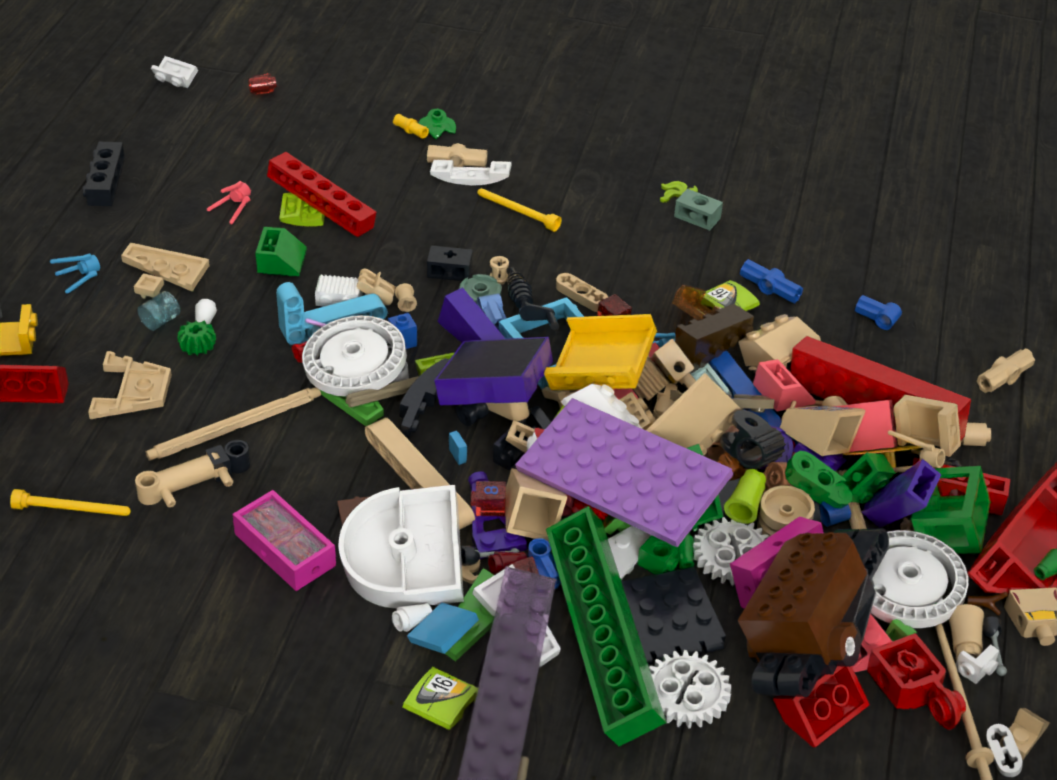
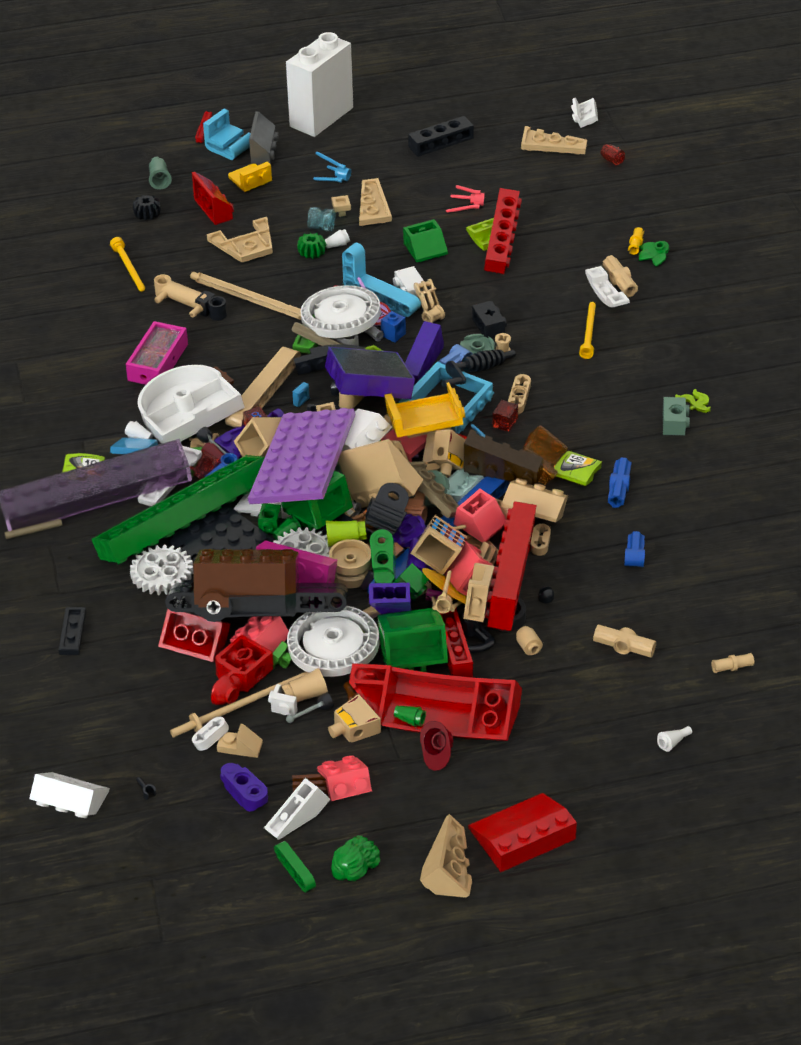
camera: 65 degrees right, 0 degrees up
none -> tan wing [521,126,587,155]

